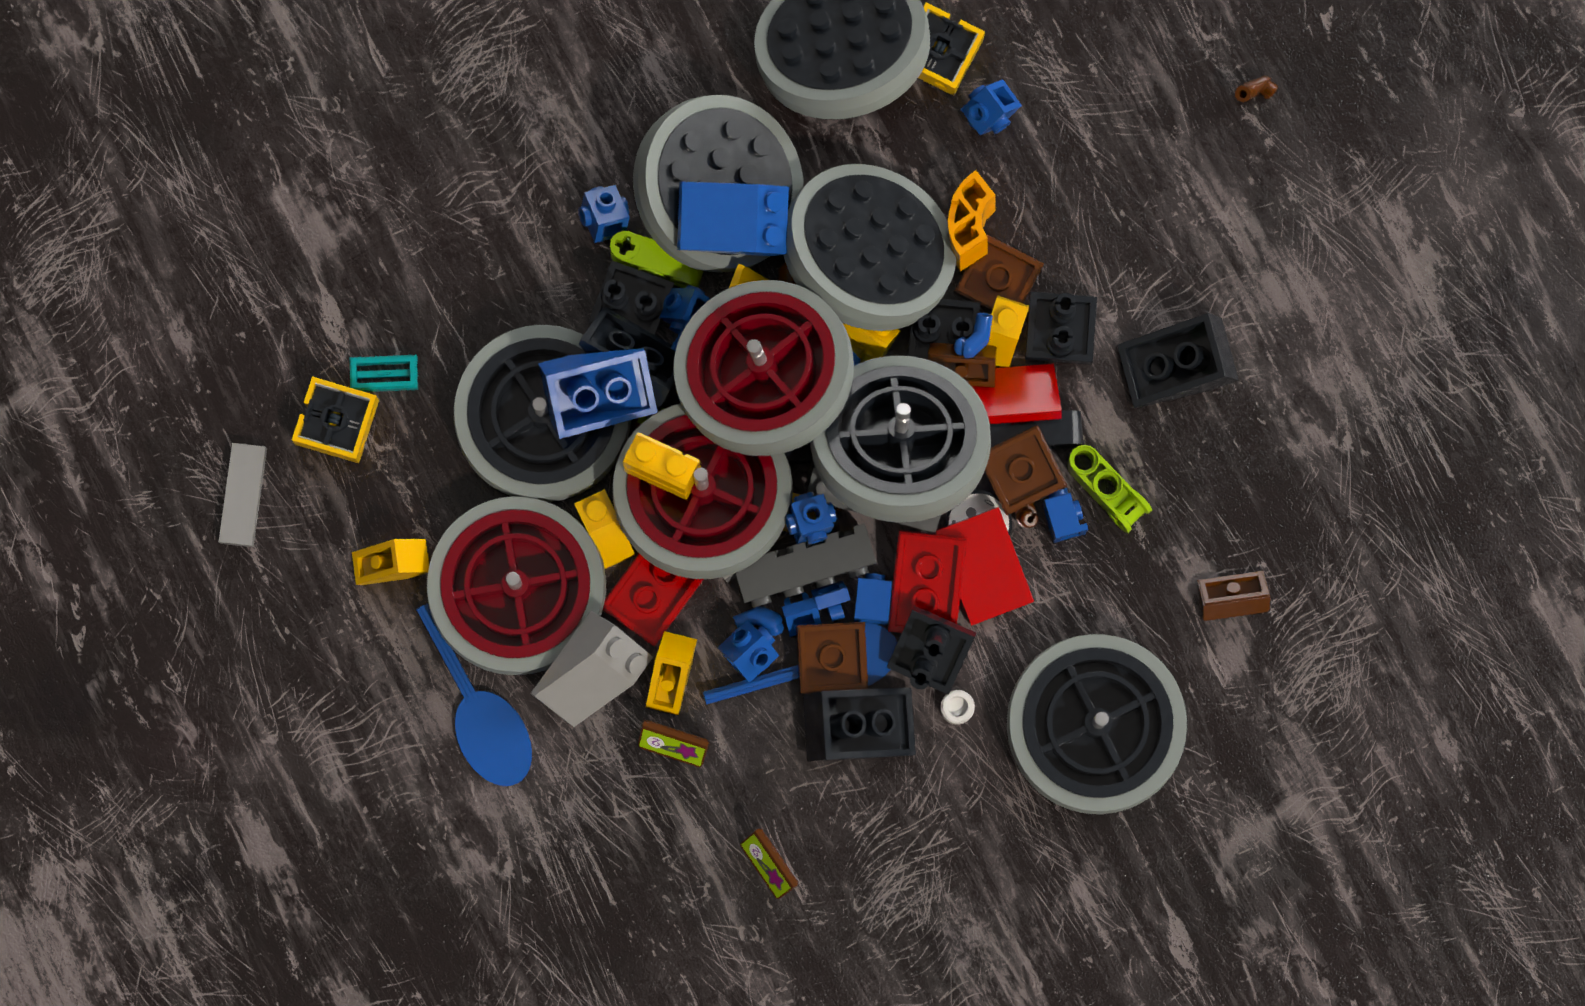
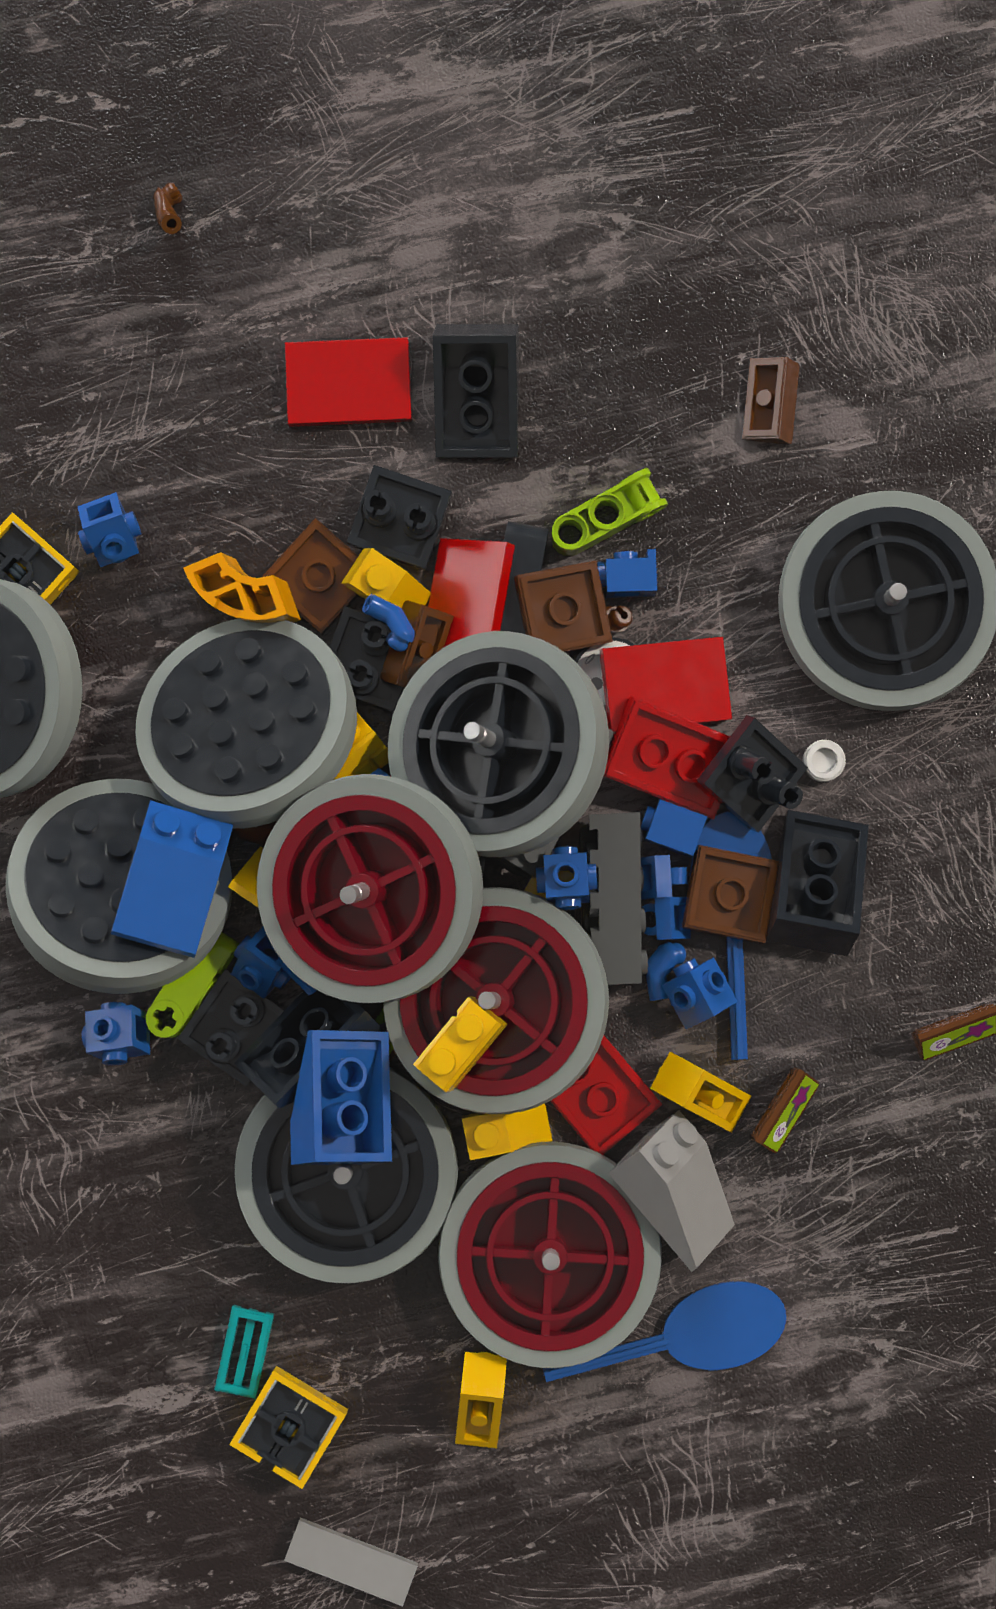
camera: 70 degrees left, 5 degrees up
none -> red tile [285,337,412,427]

